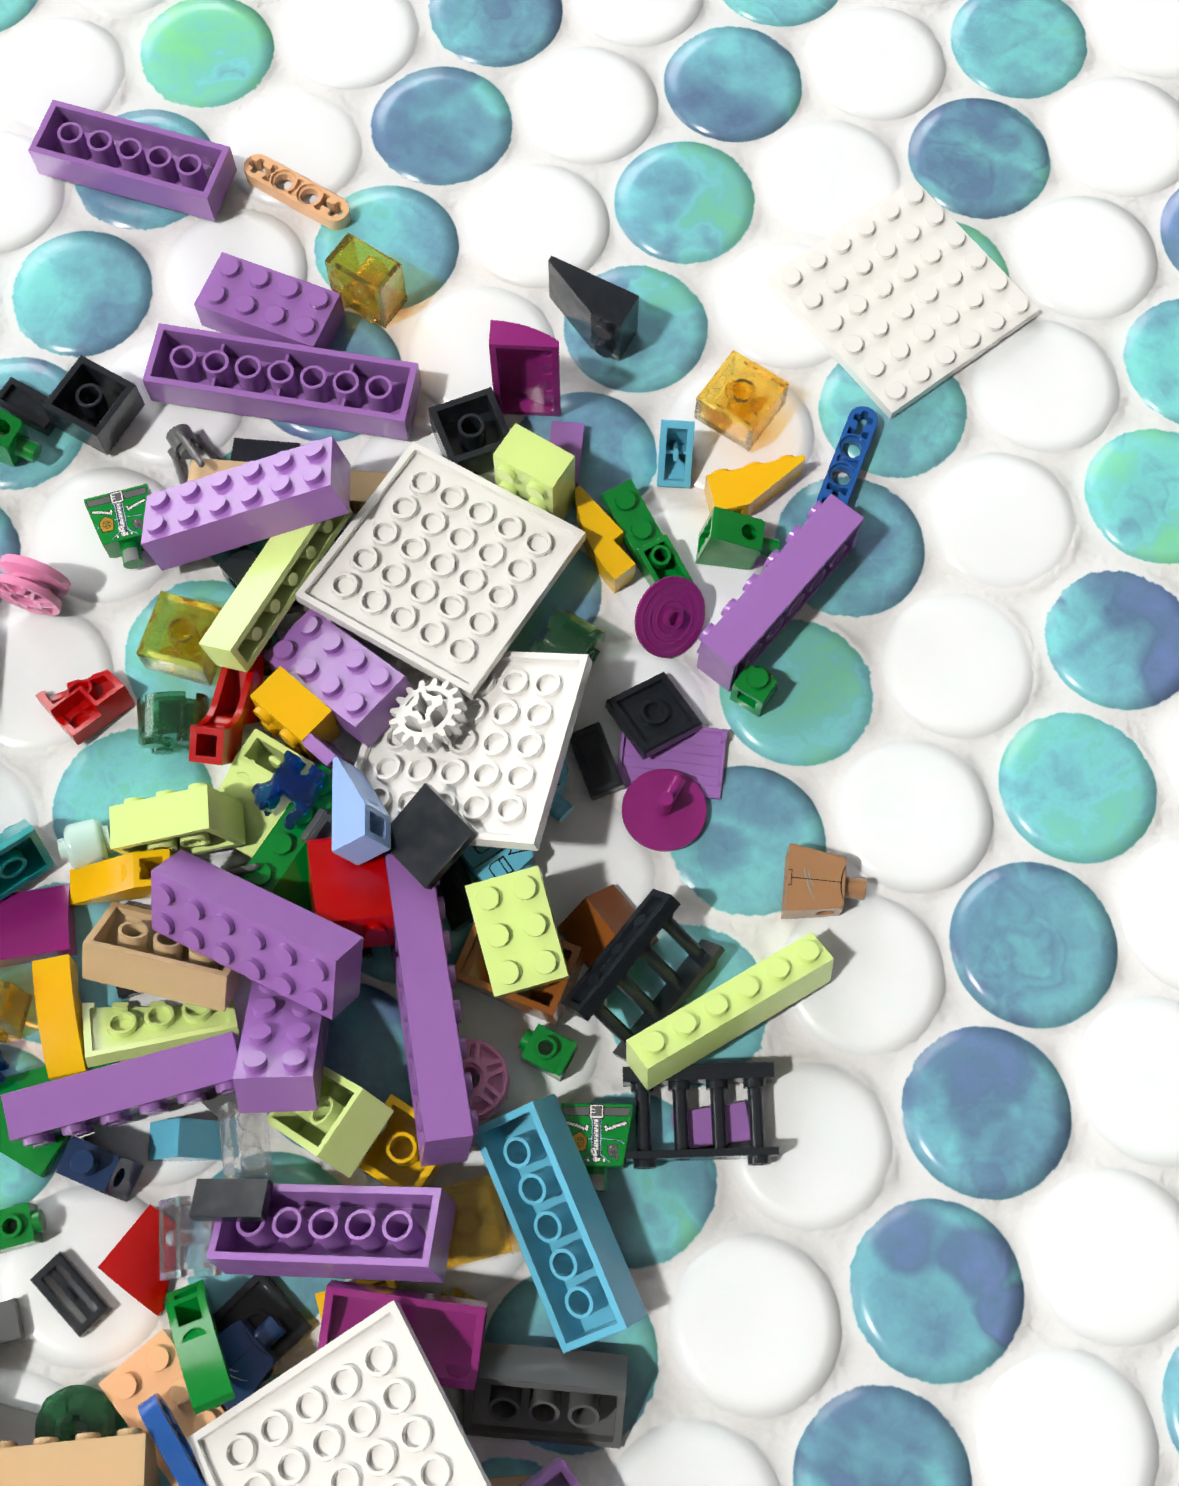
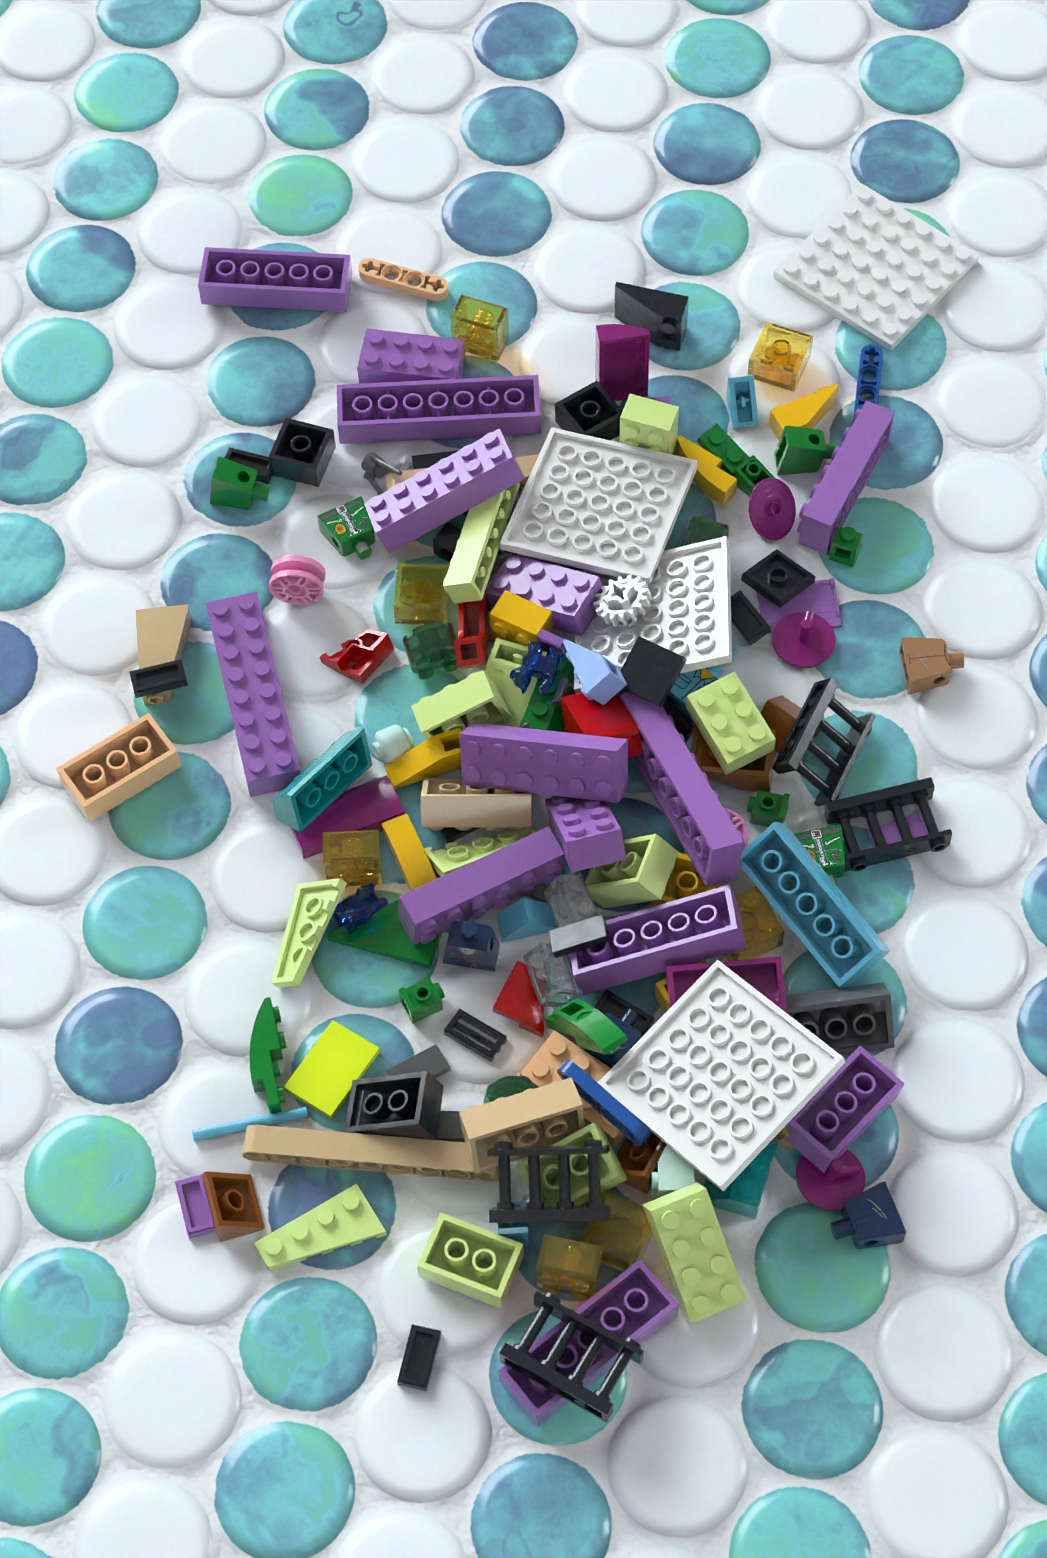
camera: 10 degrees left, 10 degrees down
yellowish green brick [626,932,834,1091] -> none

